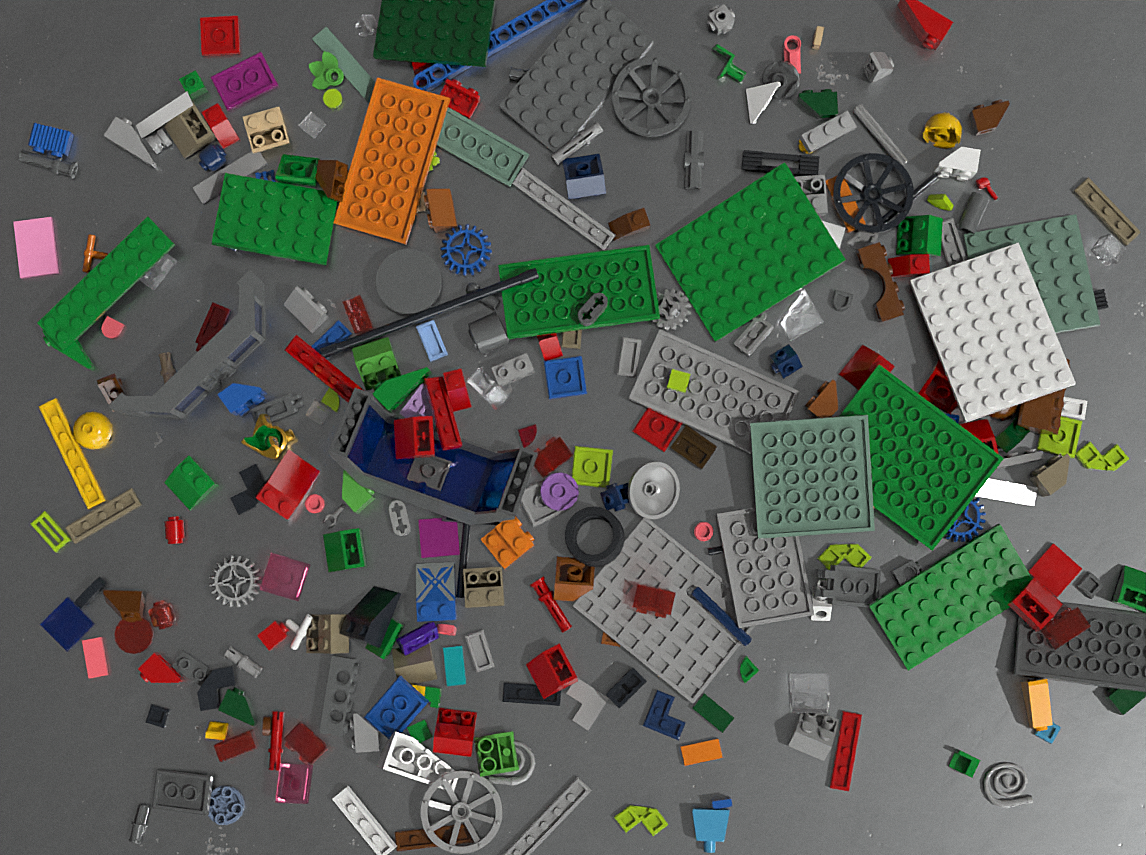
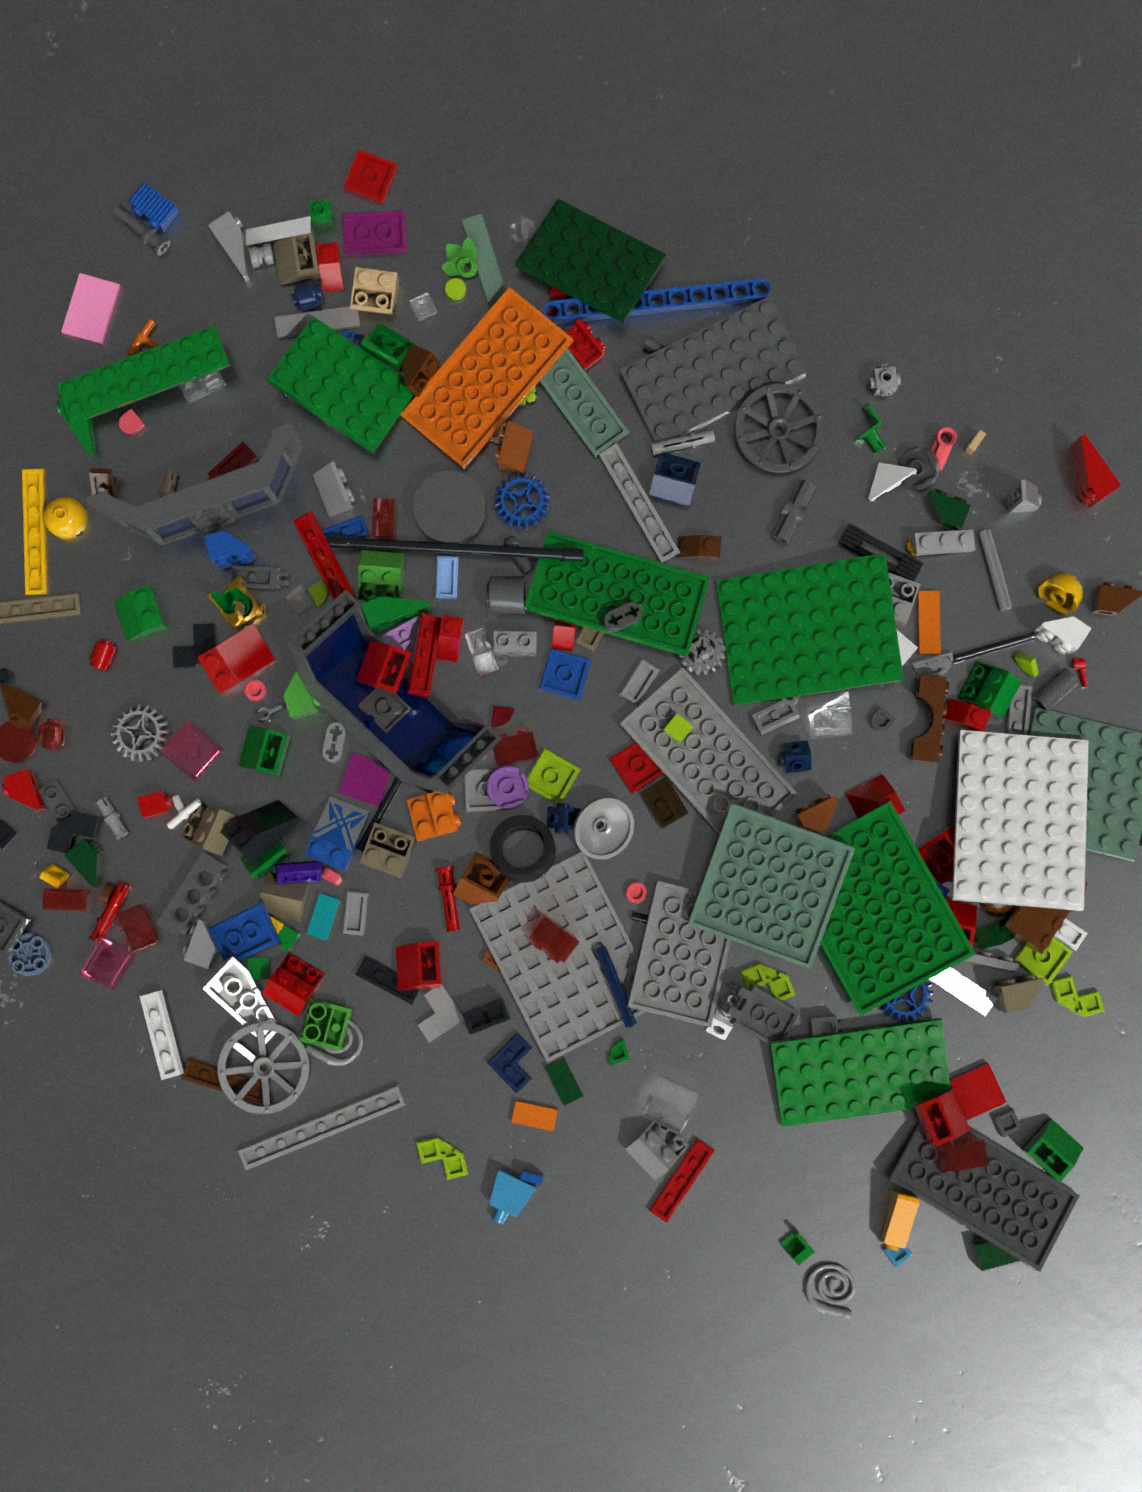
camera: 20 degrees right, 0 degrees up
black wheel [833,153,914,233] -> none

